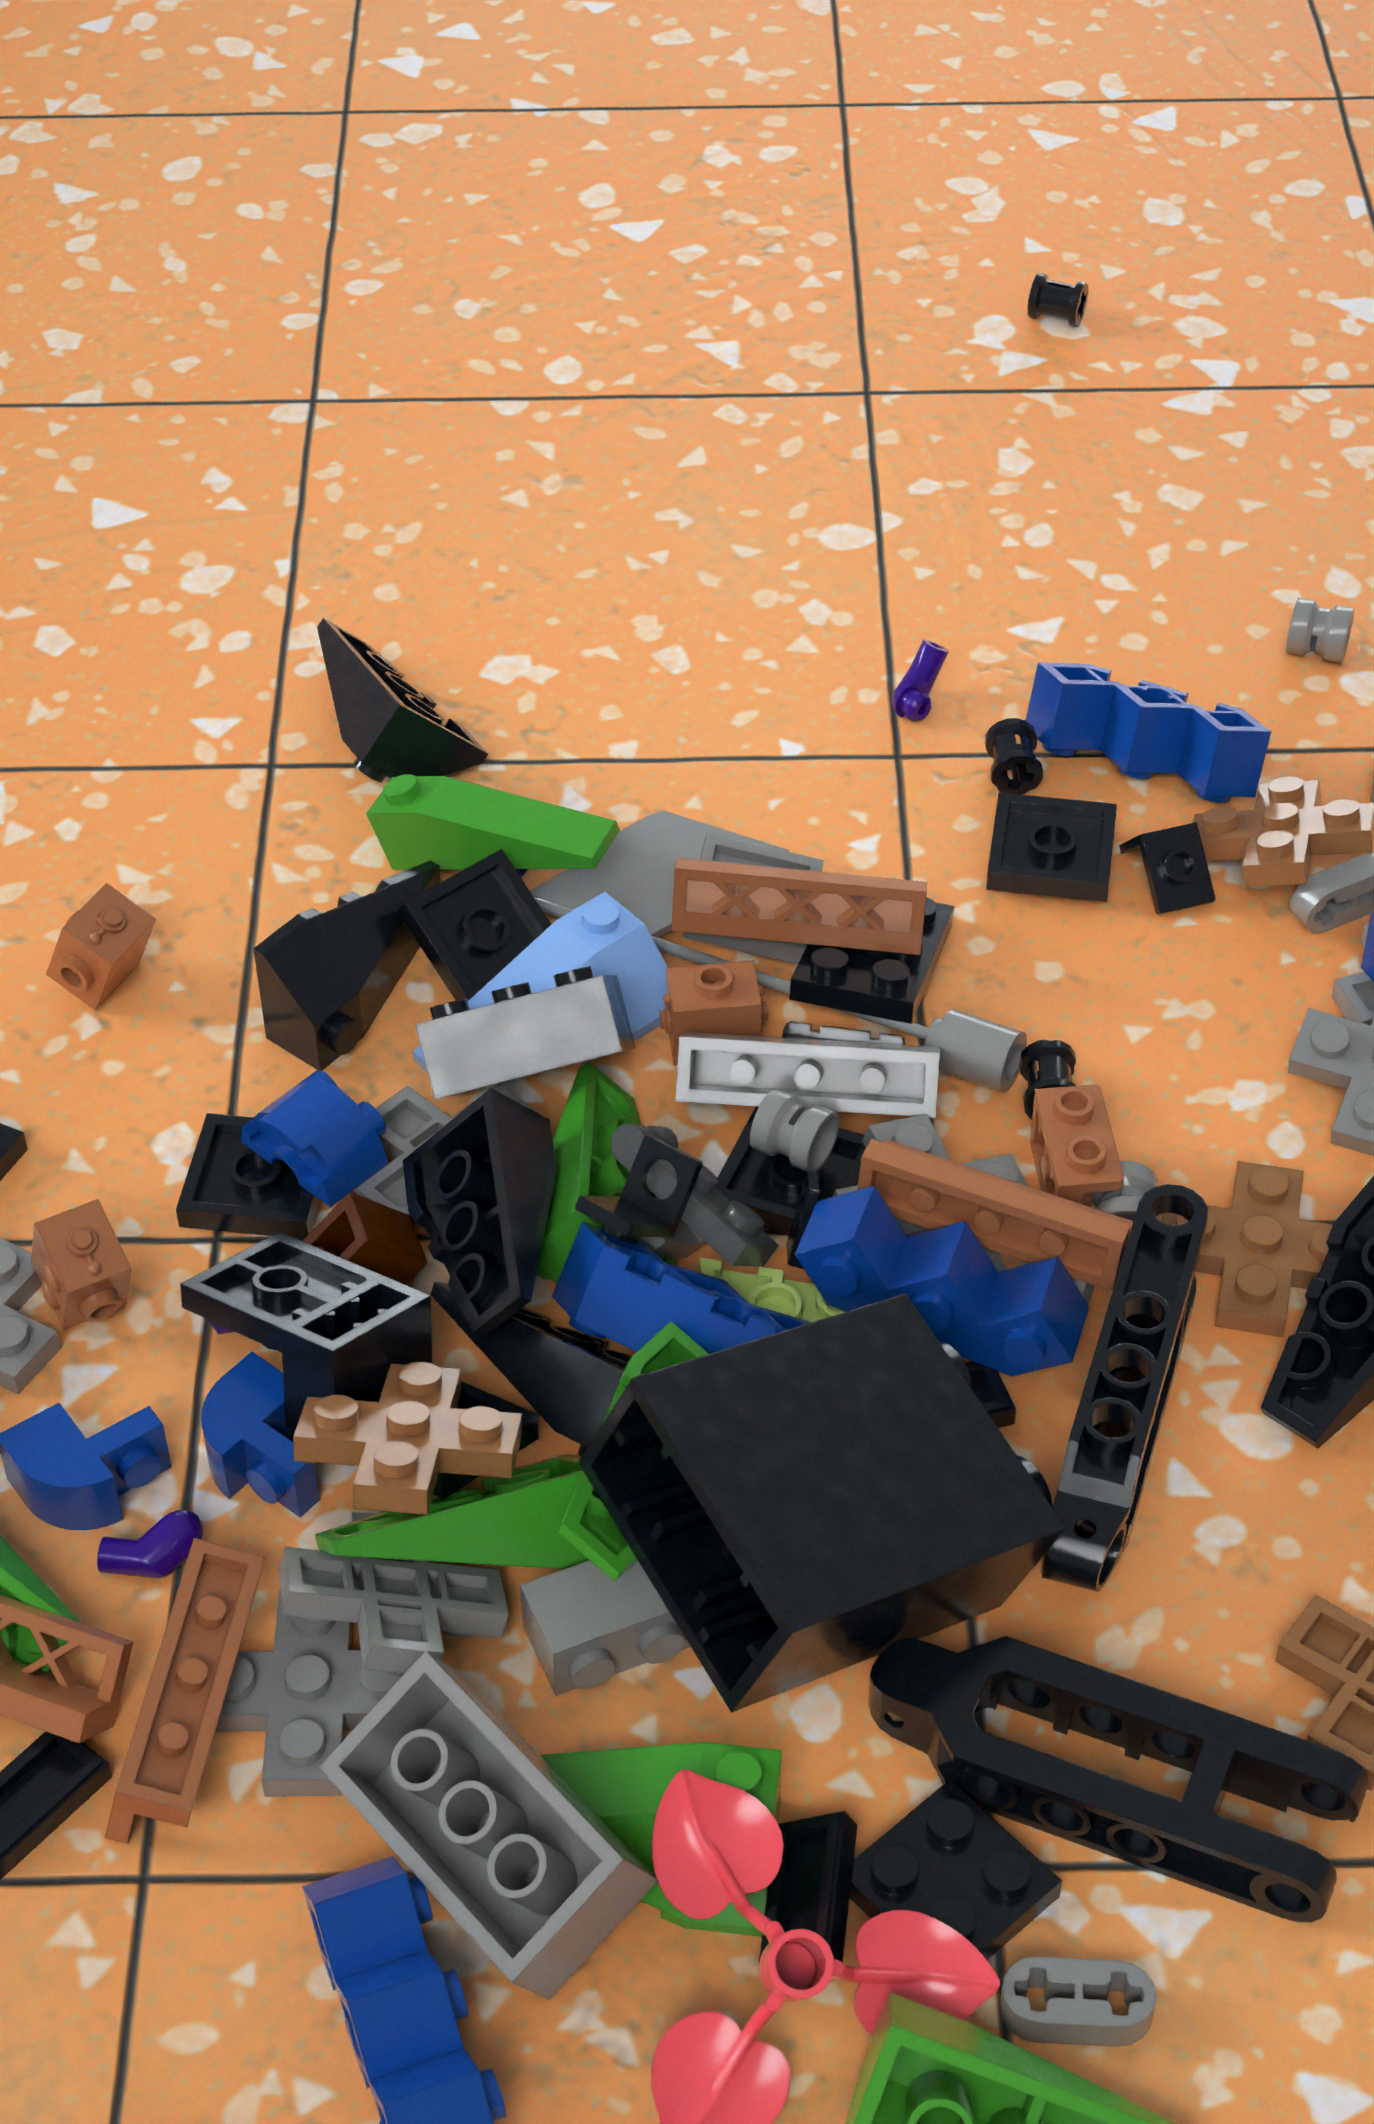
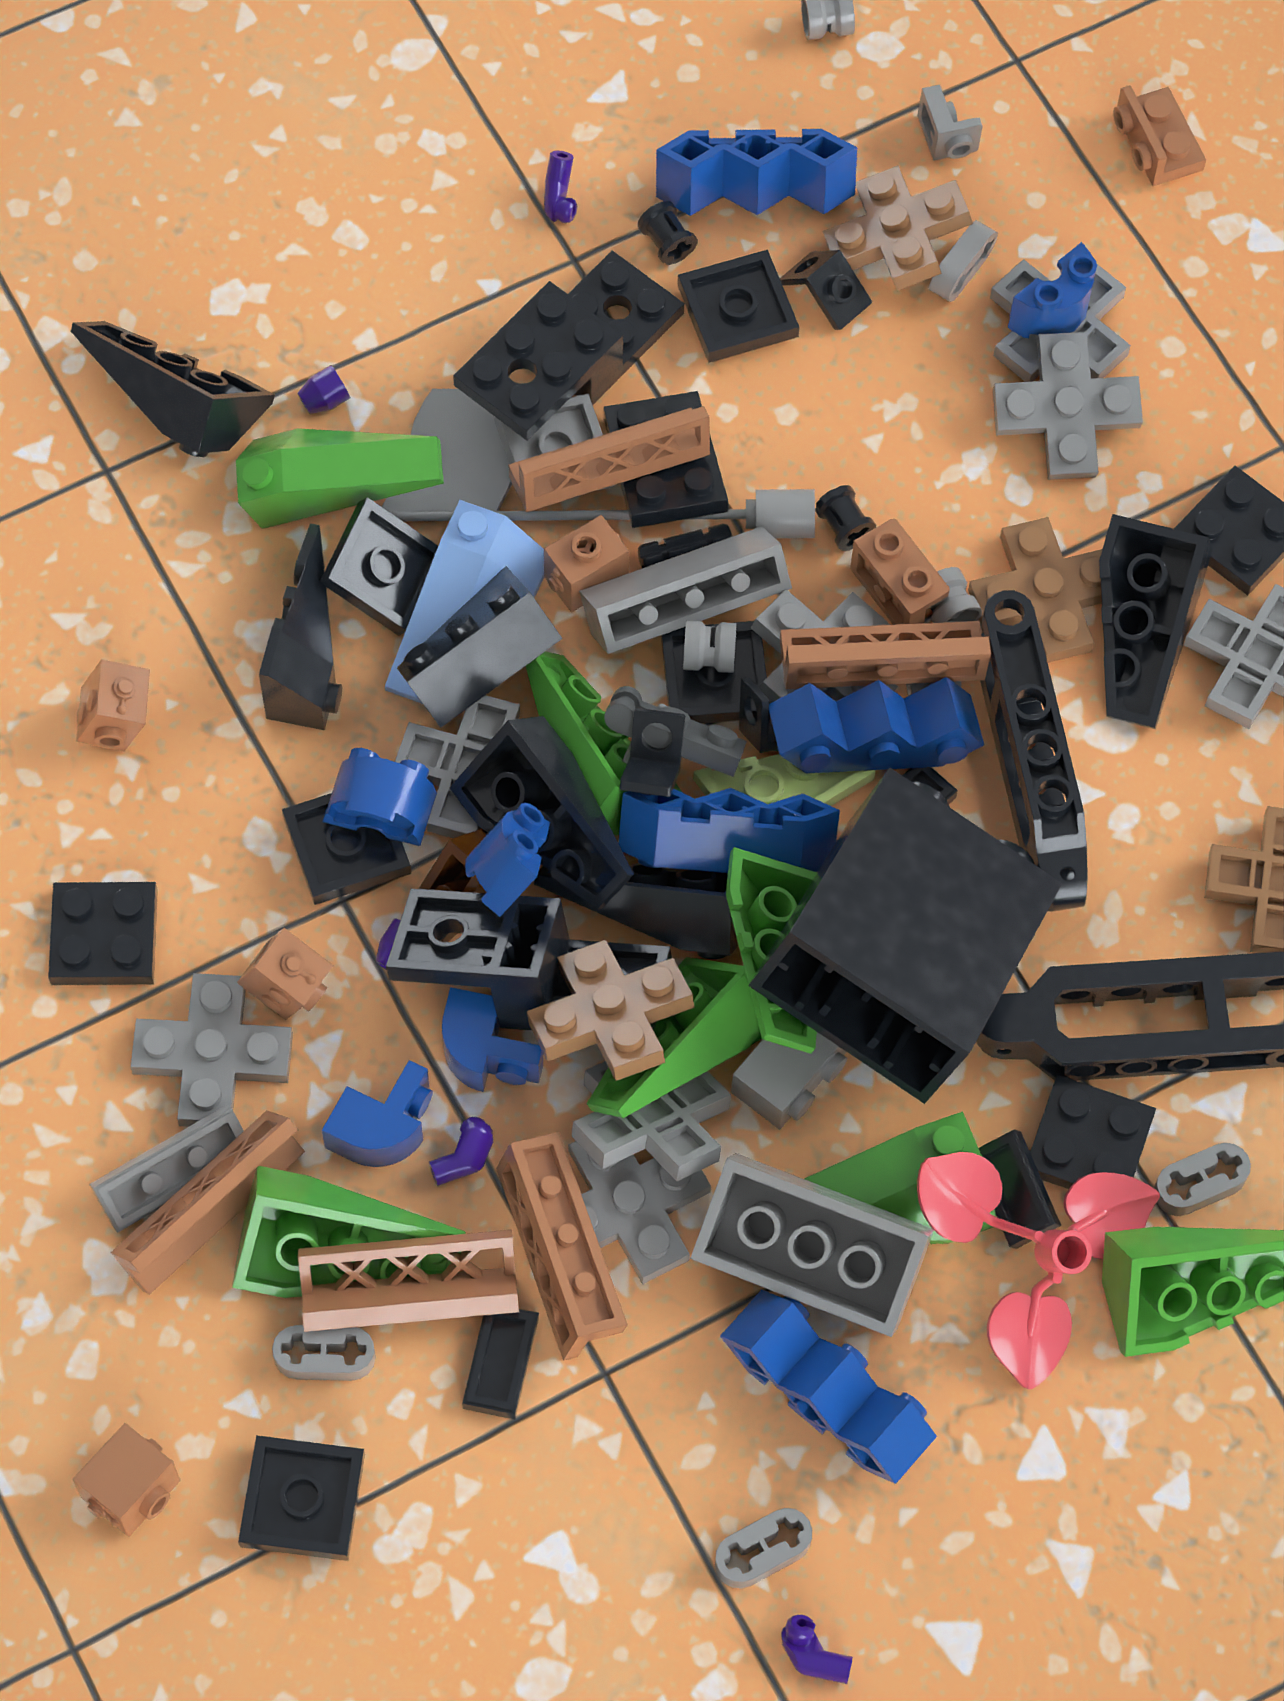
camera: 30 degrees left, 20 degrees up
none -> dark purple hose [297,365,351,414]
none -> black bracket [453,250,685,441]
none -> blue cylinder [465,803,550,917]

